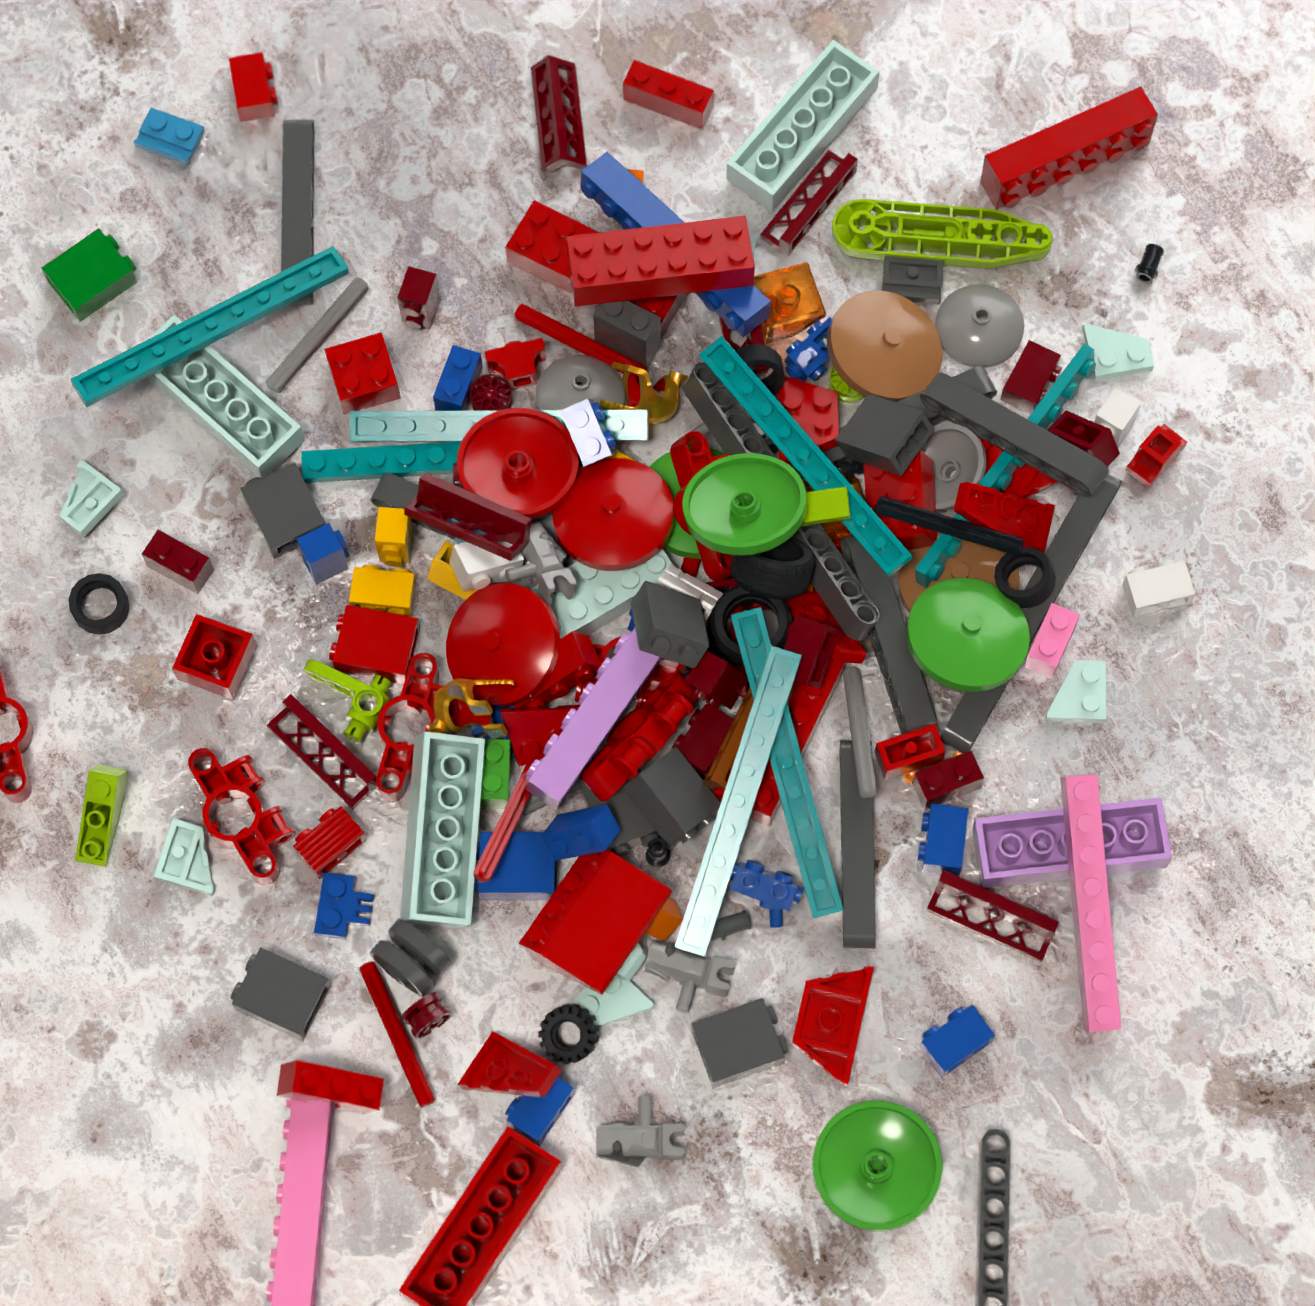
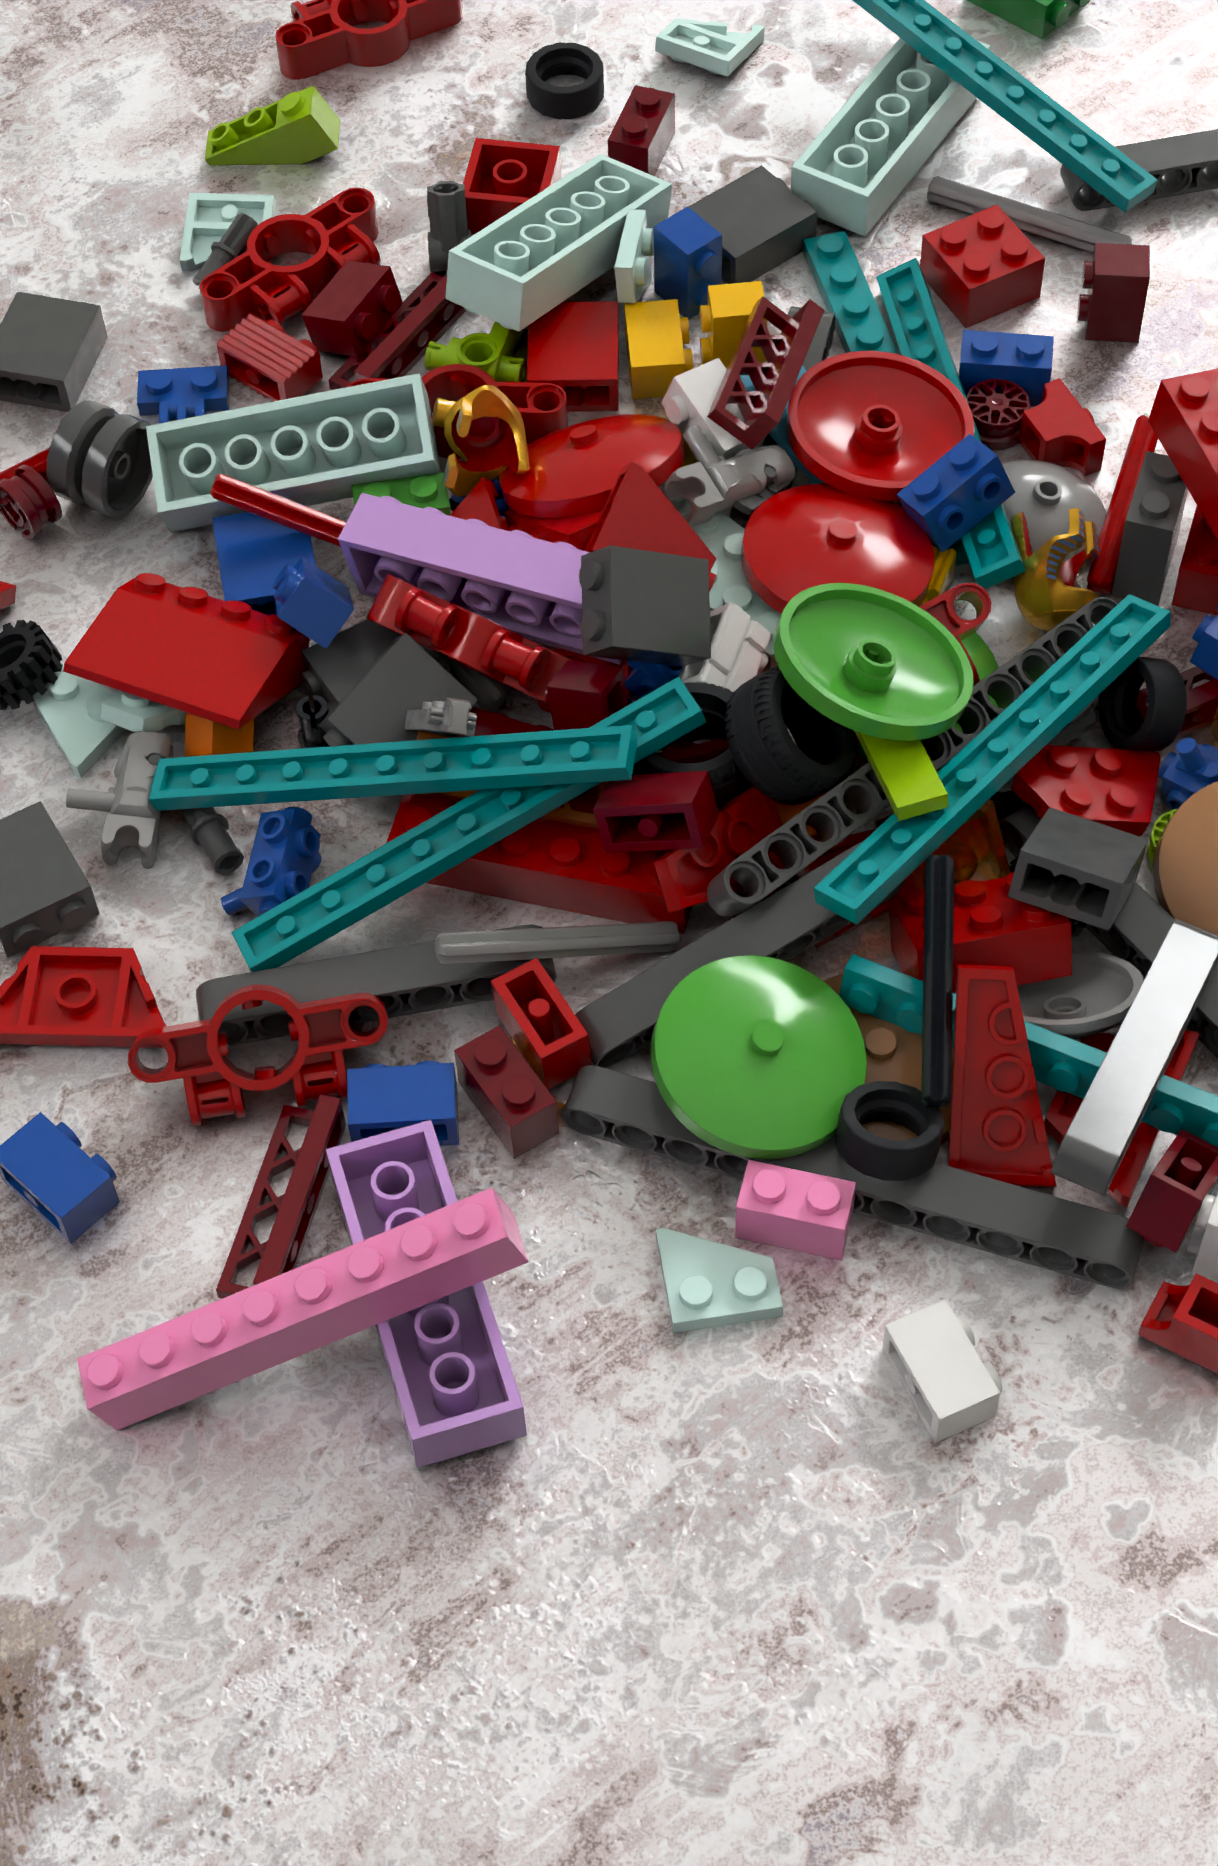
camera: 80 degrees right, 15 degrees down
none -> red piece [128,984,388,1126]
none -> dark grey axle [193,213,258,289]
none -> dark red brick [302,260,403,357]
none -> light grey hinge [405,697,477,737]
none -> dark grey piece [427,181,472,272]
none -> light aqua brick [445,154,672,332]
none -> red slope [584,461,716,592]
none -> light aqua wing [614,209,654,303]

